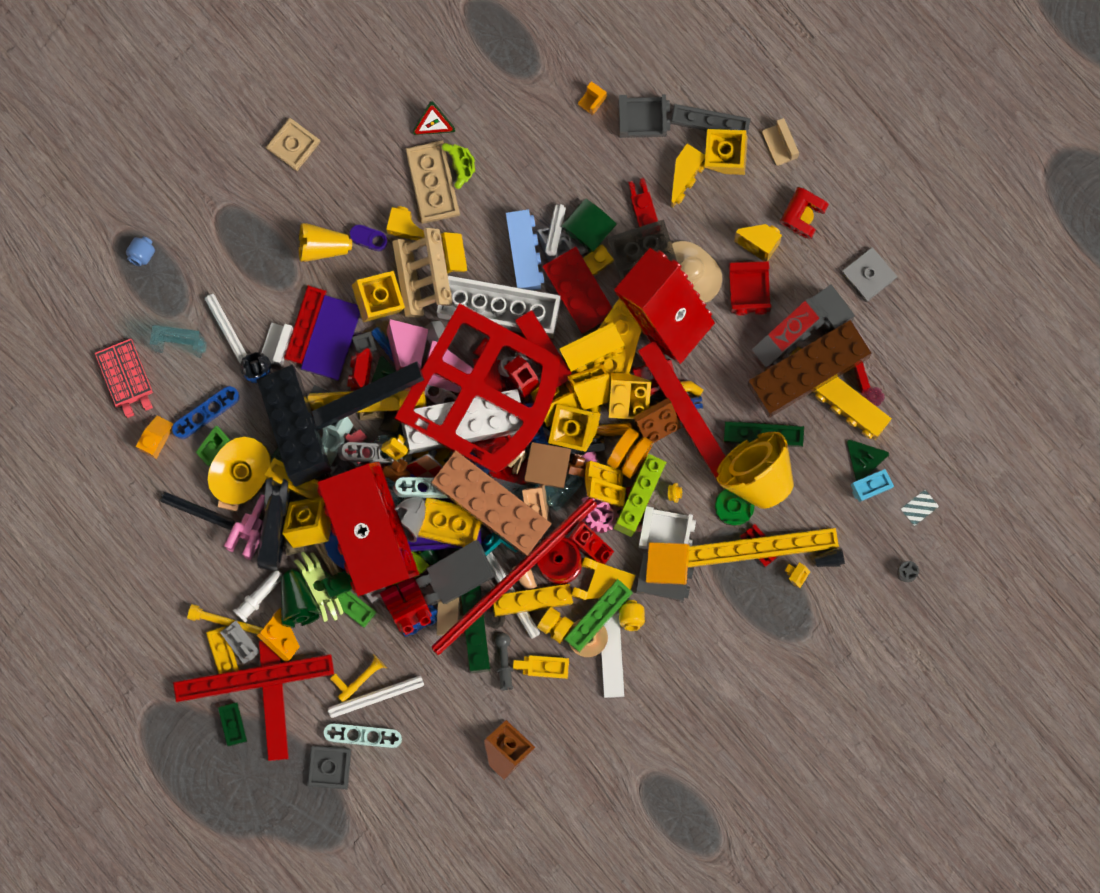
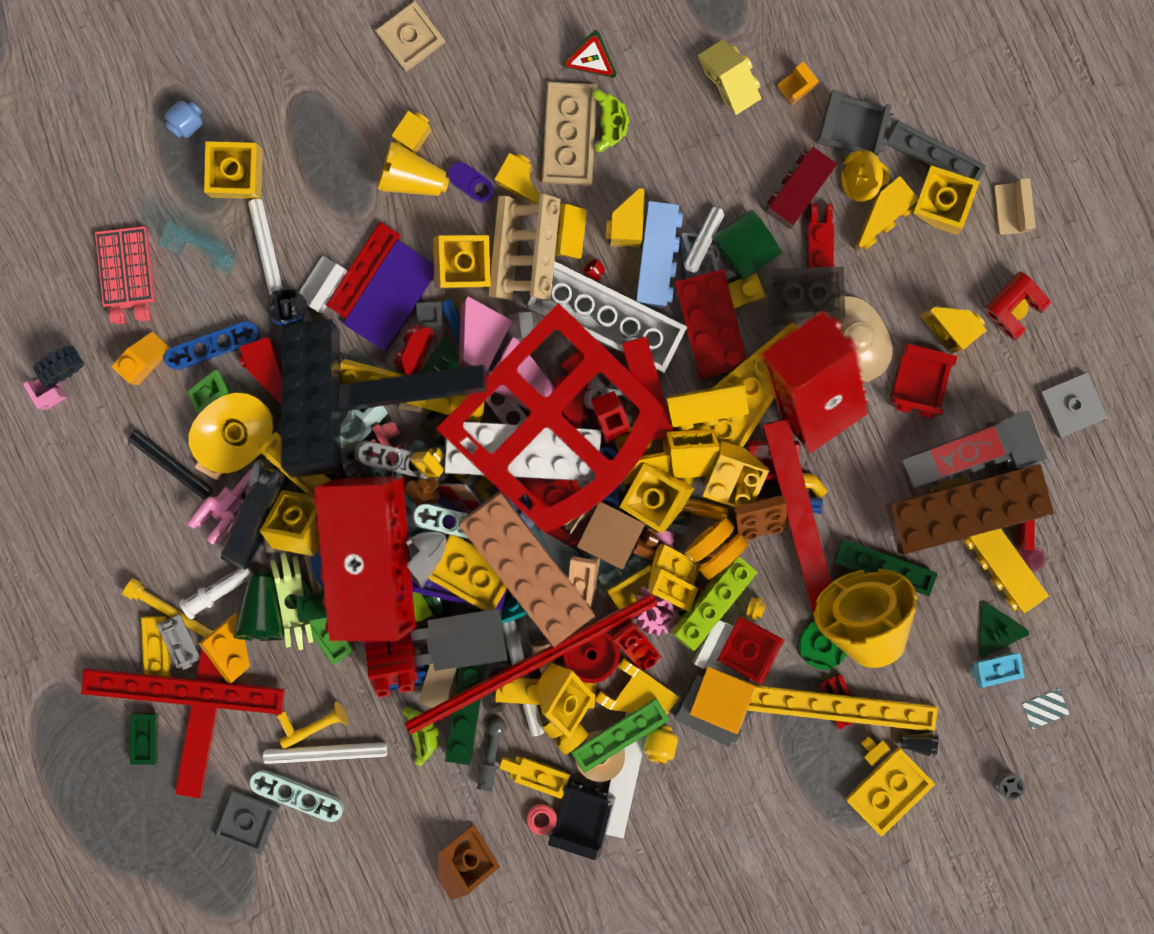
camera: 15 degrees right, 10 degrees up
none -> bright pink panel [23,379,68,410]
none -> black bush [33,345,85,387]
none -> yellow brick [204,141,263,199]
none -> red slope [239,337,282,405]
none -> yellow brick [392,111,432,154]
none -> lime piece [402,706,439,766]
none -> coral piece [526,804,557,835]
none -> yellow slope [537,663,595,739]
none -> black panel [548,781,616,860]
none -> red hinge [583,258,605,281]
none -> yellow slope [606,188,644,248]
none -> yellow panel [607,564,652,610]
none -> light yellow brick [697,39,761,115]
none -> red tile [717,616,785,685]
none -> dark red brick [766,146,837,229]
none -> yellow tile [841,150,891,202]
none -> yellow plate [845,747,936,837]

